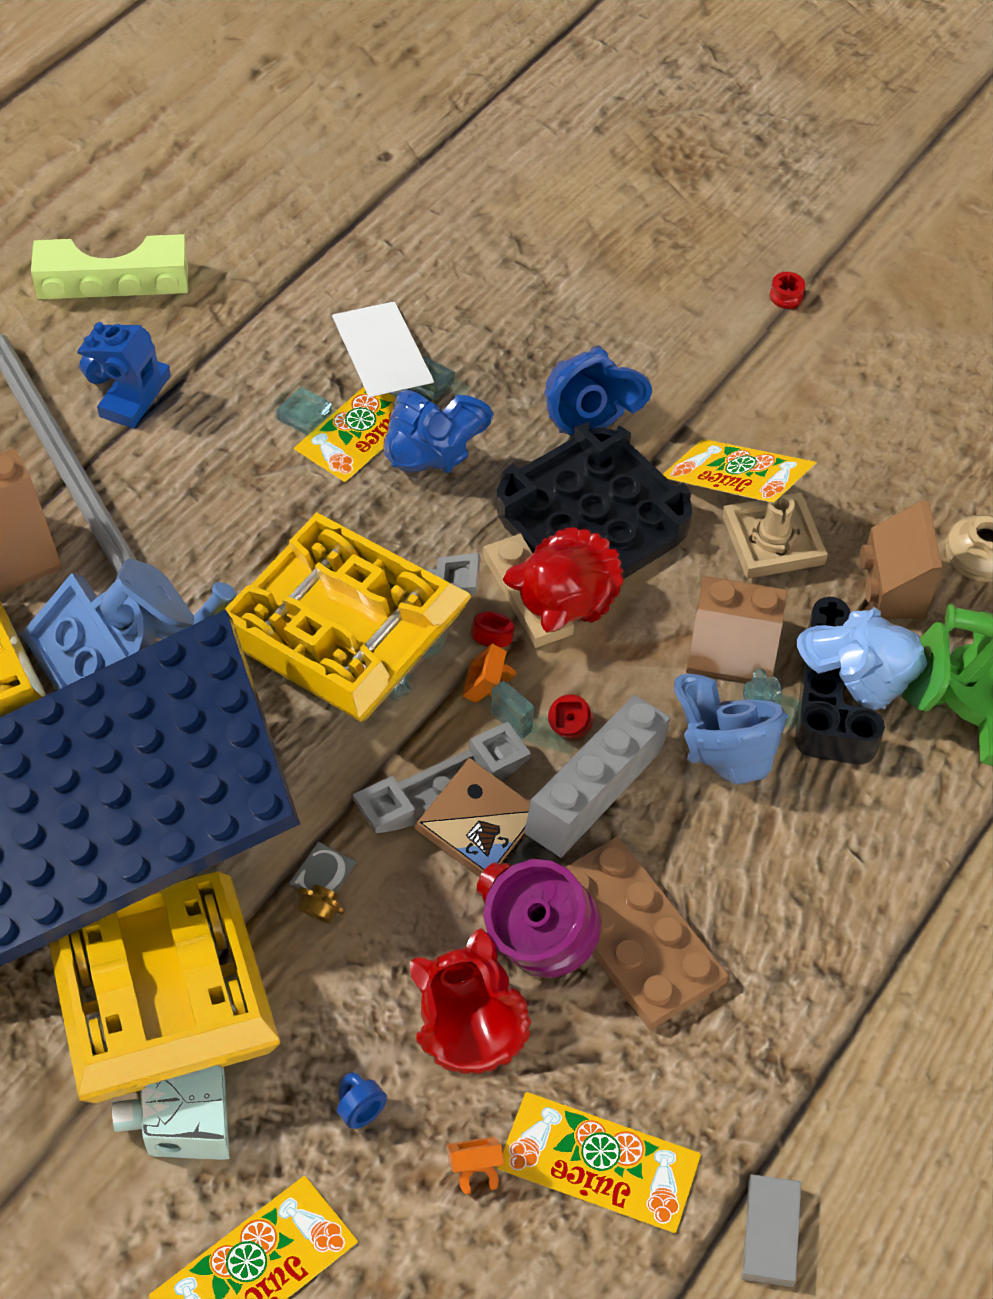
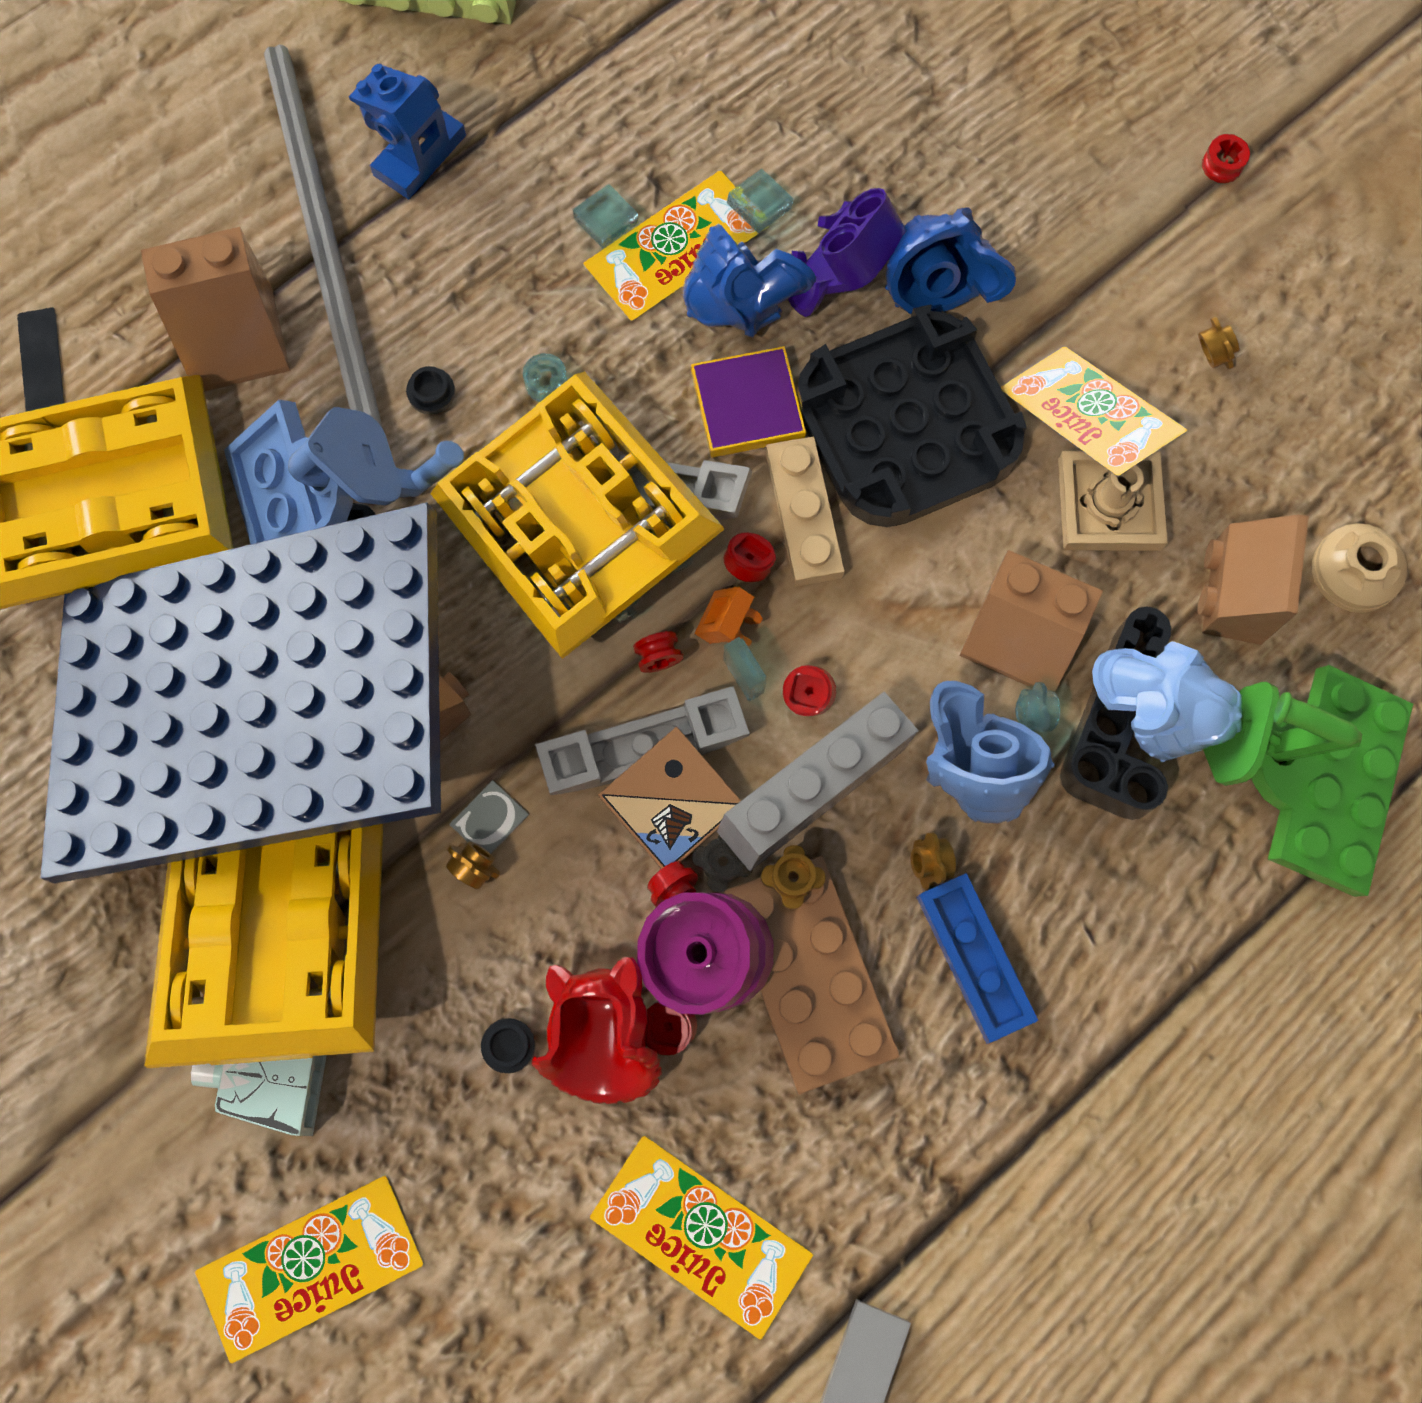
camera: 15 degrees right, 20 degrees up
white sticker [332,302,434,397] -> none
blue tile [337,1072,387,1129] -> none
orange tile [446,1136,504,1194] -> none
red hair [503,527,624,633] -> none
none -> black plate [406,366,456,415]
none -> black plate [481,1018,536,1074]
none -> clear light blue bush [523,353,567,402]
none -> red bush [633,631,683,673]
none -> red tile [646,1001,697,1056]
none -> dark purple tile [691,346,806,458]
none -> pearl gold plate [761,845,826,909]
none -> dark purple piece [788,188,907,317]
none -> pearl gold plate [910,832,956,890]
none -> blue plate [916,873,1039,1044]
none -> pearl gold plate [1198,316,1240,370]

